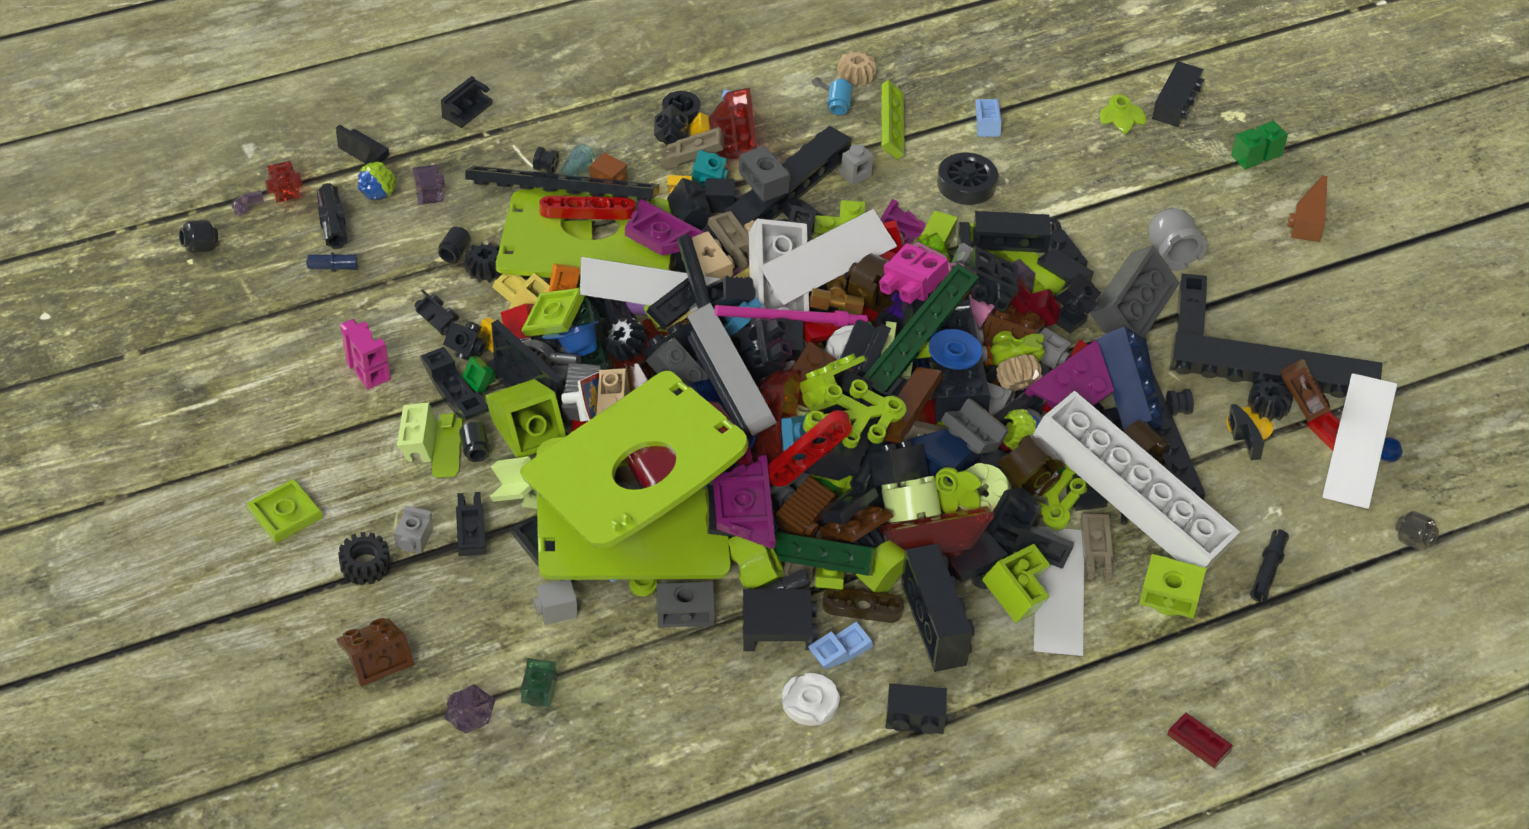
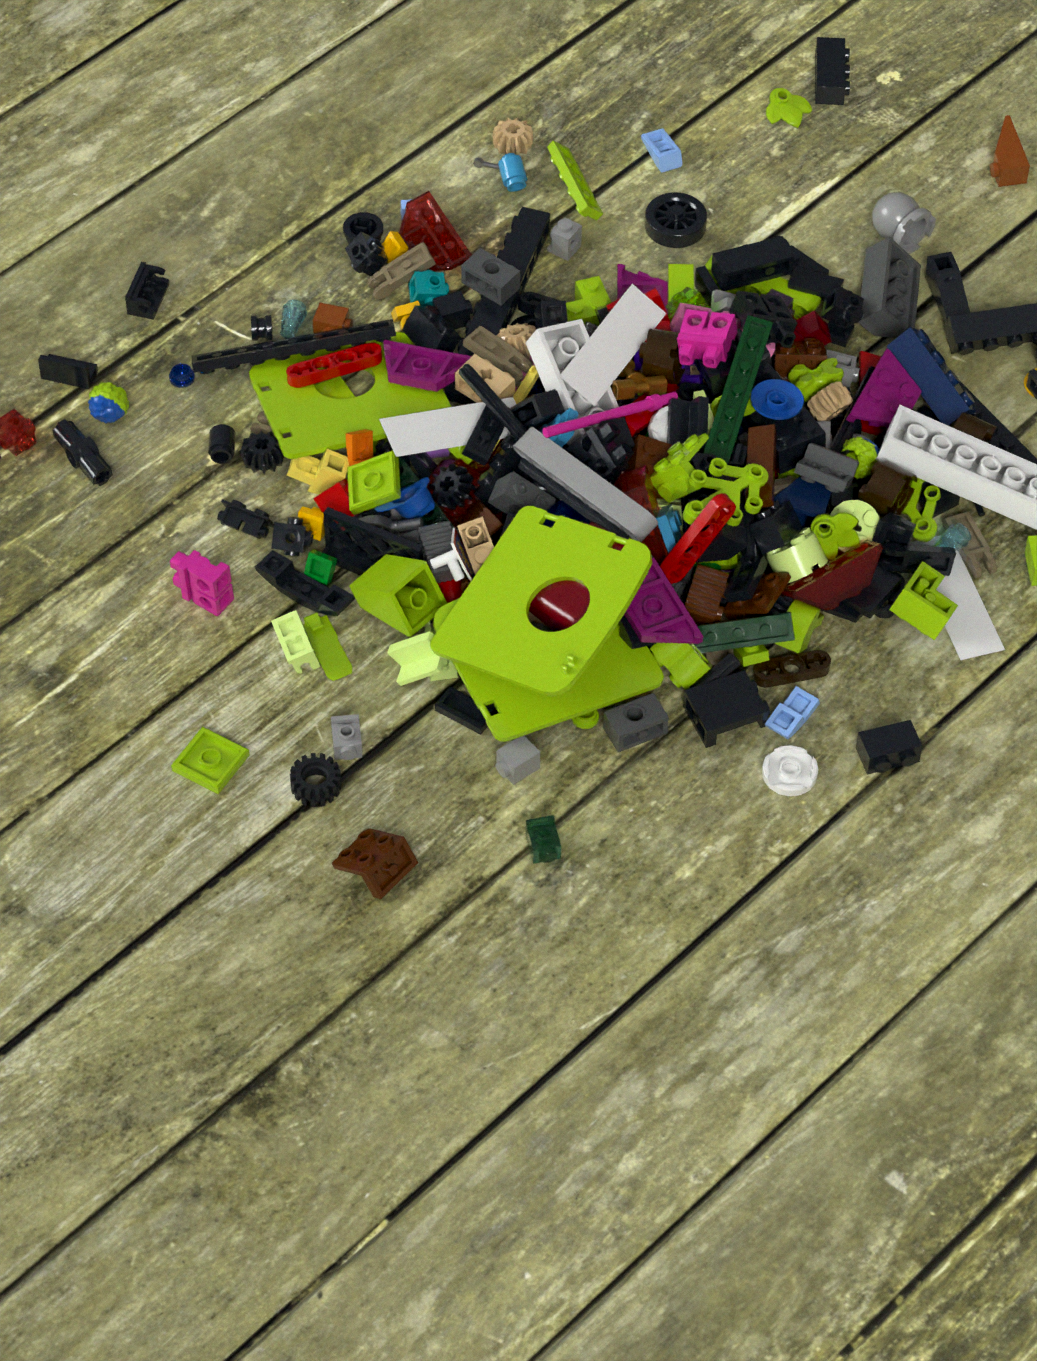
camera: 20 degrees left, 5 degrees up
dark blue axle [306,252,358,272] -> none
clear purple brick [412,164,445,205] -> none
clear purple brick [444,684,496,734] -> none
black hinge [456,492,486,556] -> none
black brick [459,422,490,462] -> none
black brick [901,544,975,672] -> none
black wheel [1166,389,1194,416] -> none
green piece [1231,120,1288,170] -> none
none -> clear blue plate [169,364,195,388]
none -> clear light blue cone [932,523,971,551]

